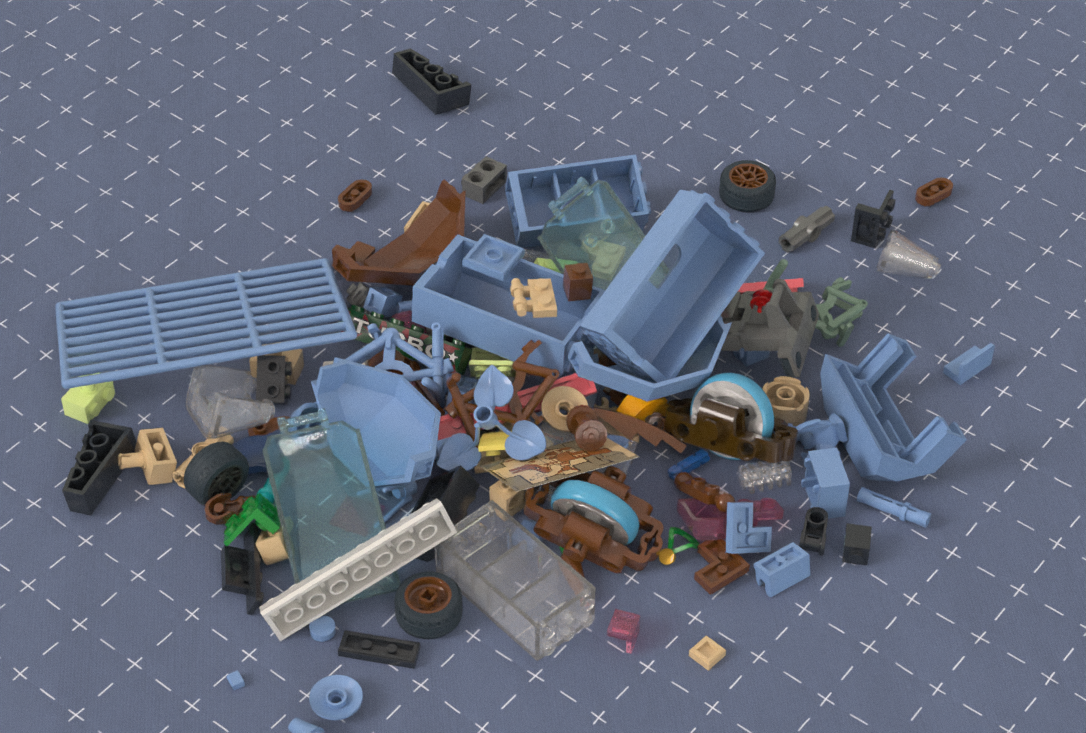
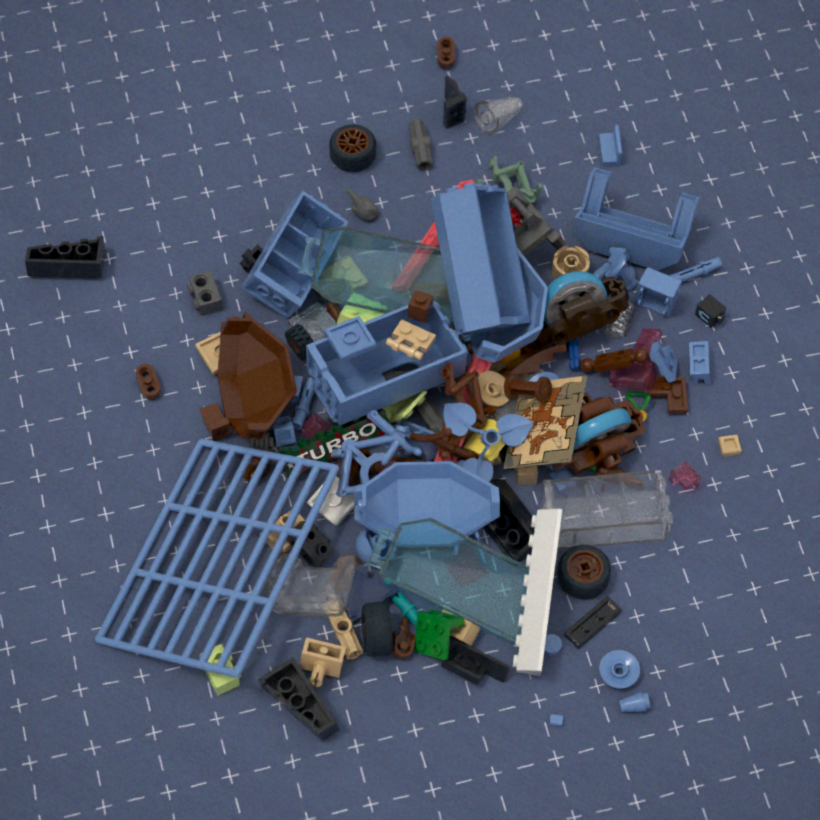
camera: 55 degrees left, 15 degrees up
black piece [799,507,828,556] -> none

